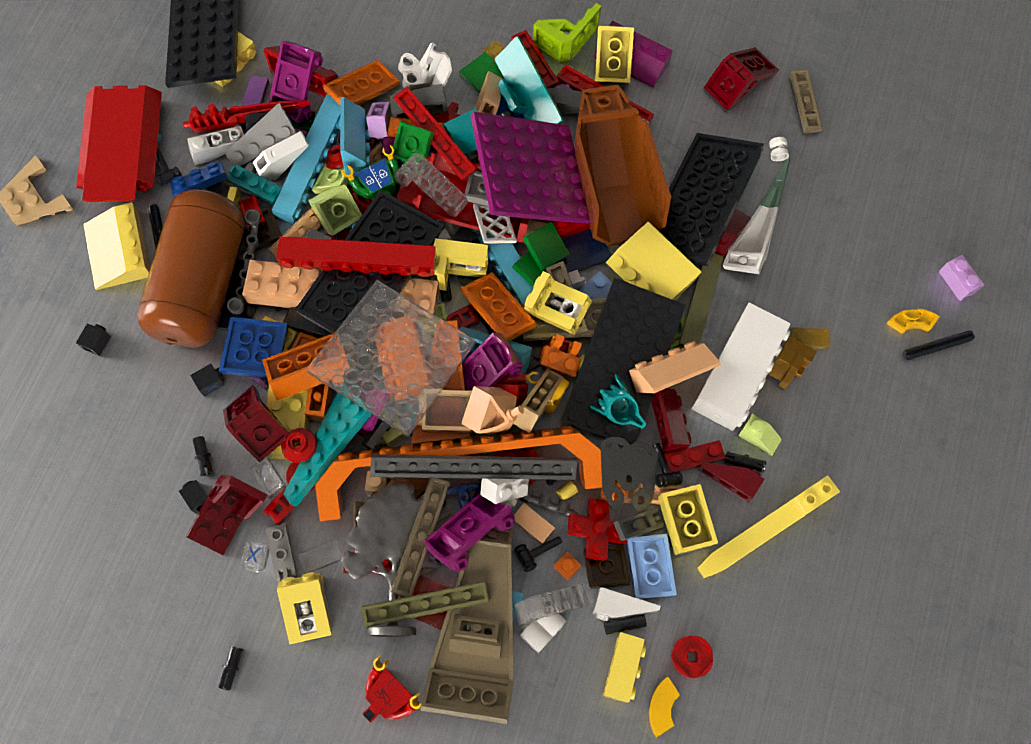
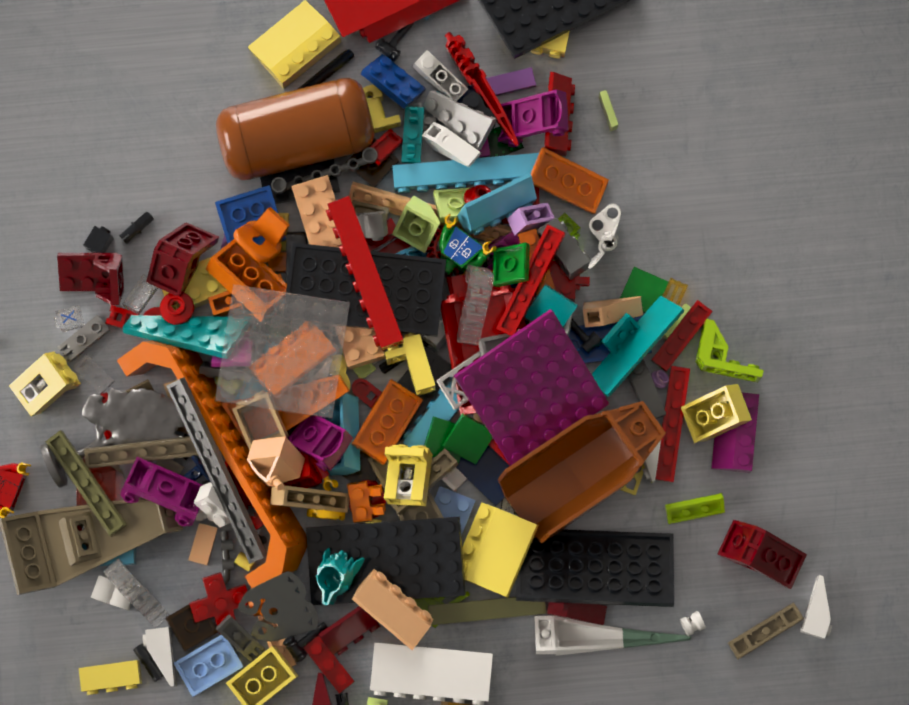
camera: 70 degrees right, 10 degrees up
black brick [76,323,111,356] -> none
black brick [190,364,225,396] -> none
black piece [514,536,562,572] -> none
orange plate [553,551,582,581] -> none
none -> orange piece [234,207,290,263]
none -> yellowish green tile [598,90,618,132]
none -> lime plate [665,493,725,524]
none -> white slope [800,575,832,639]

